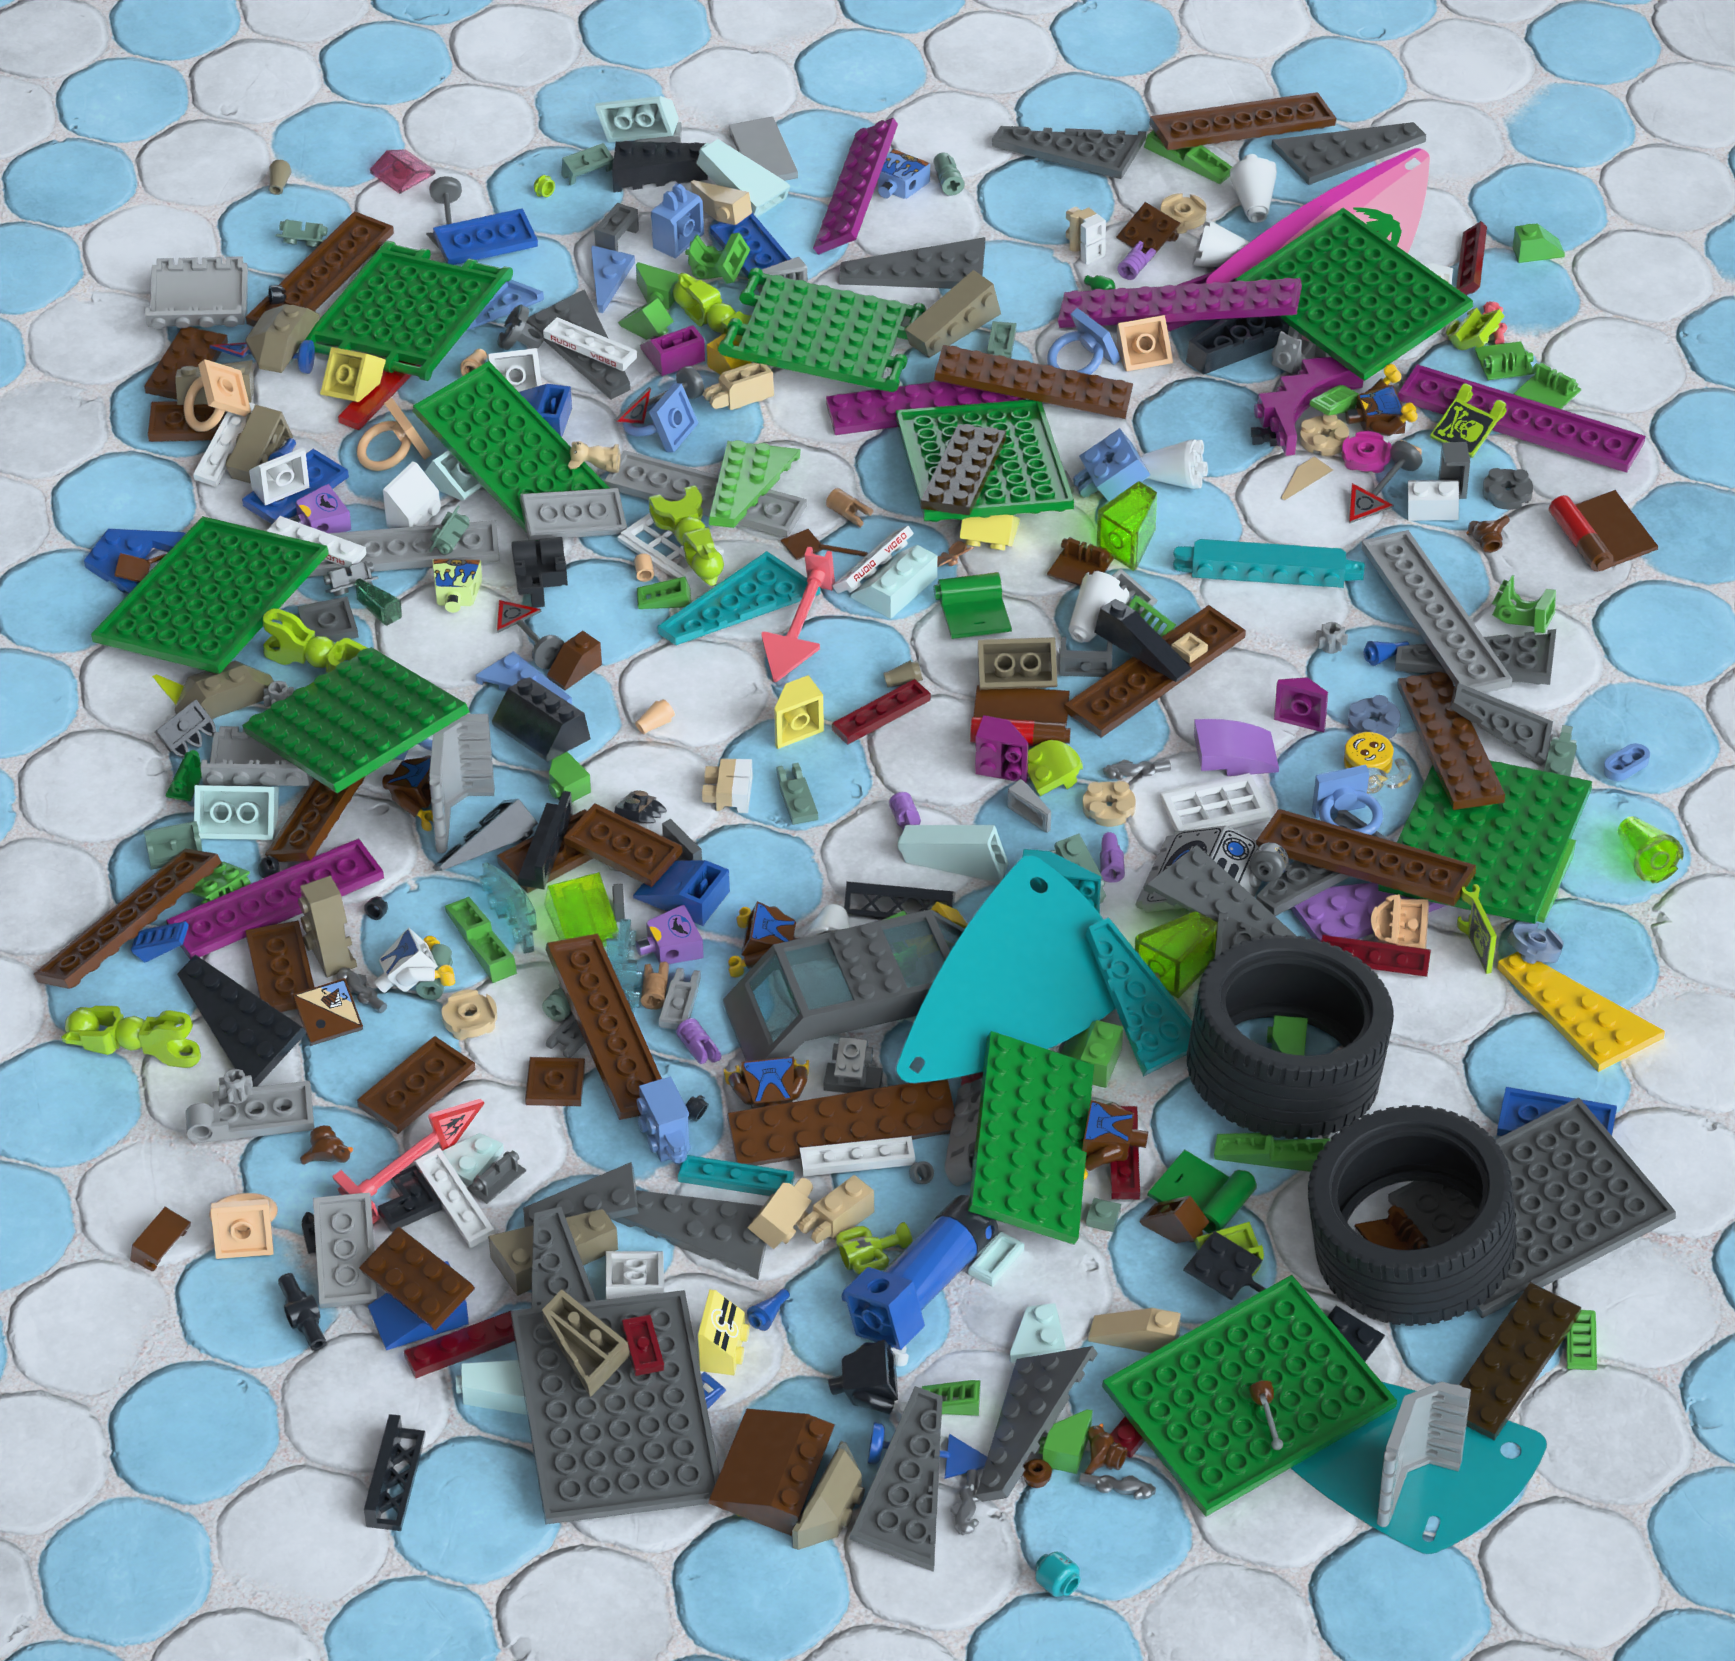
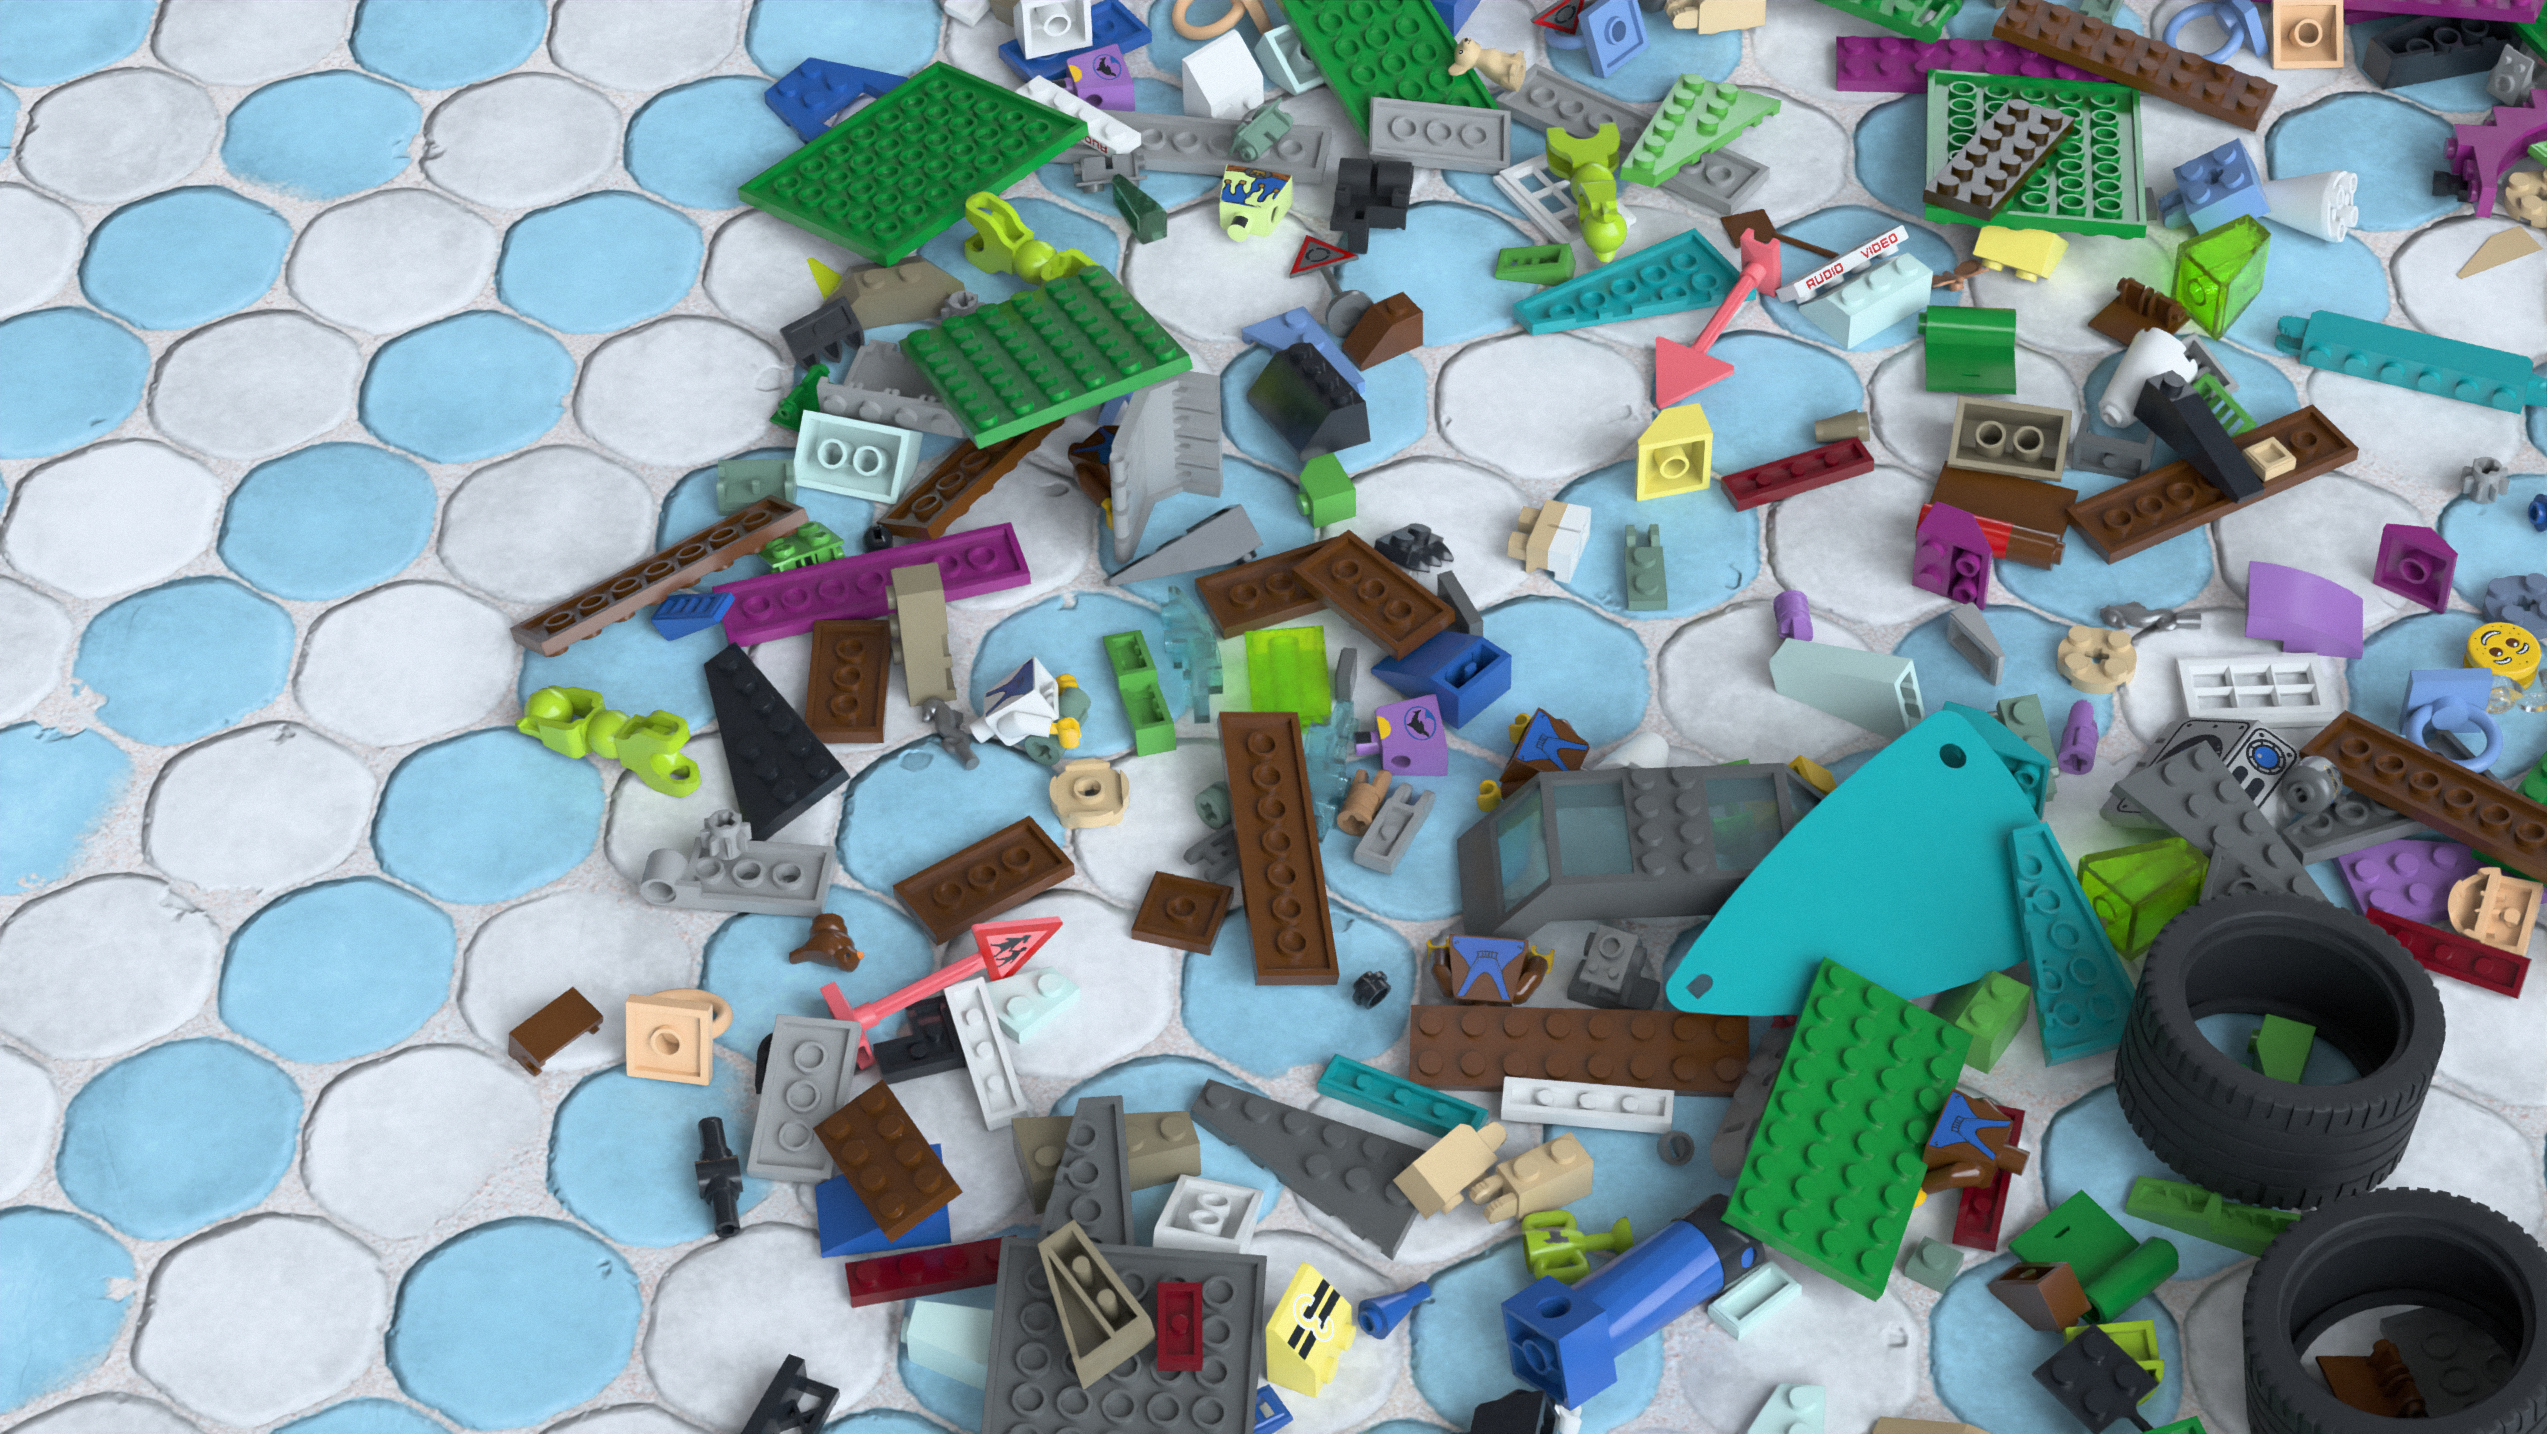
camera: 15 degrees right, 0 degrees up
reddish brown piece [114,553,167,582] -> none
tile [293,978,363,1046] -> none
dark grey plate [297,597,359,642] -> none
black hinge [364,896,388,920] -> none
dark grey hinge [467,1150,526,1204] -> none
black fence [518,791,573,890] -> none
dark grey wing [523,1162,639,1227] -> none
light nougat hinge [634,553,654,582] -> none
light nougat cone [635,699,675,735] -> none
medium blue hinge [636,1076,691,1164] -> none
medium lavender hinge [676,1018,722,1064] -> none
medium nougat hinge [826,488,874,528] -> none
black fence [844,881,956,918] -> none
lime slope [1028,740,1083,796] -> none

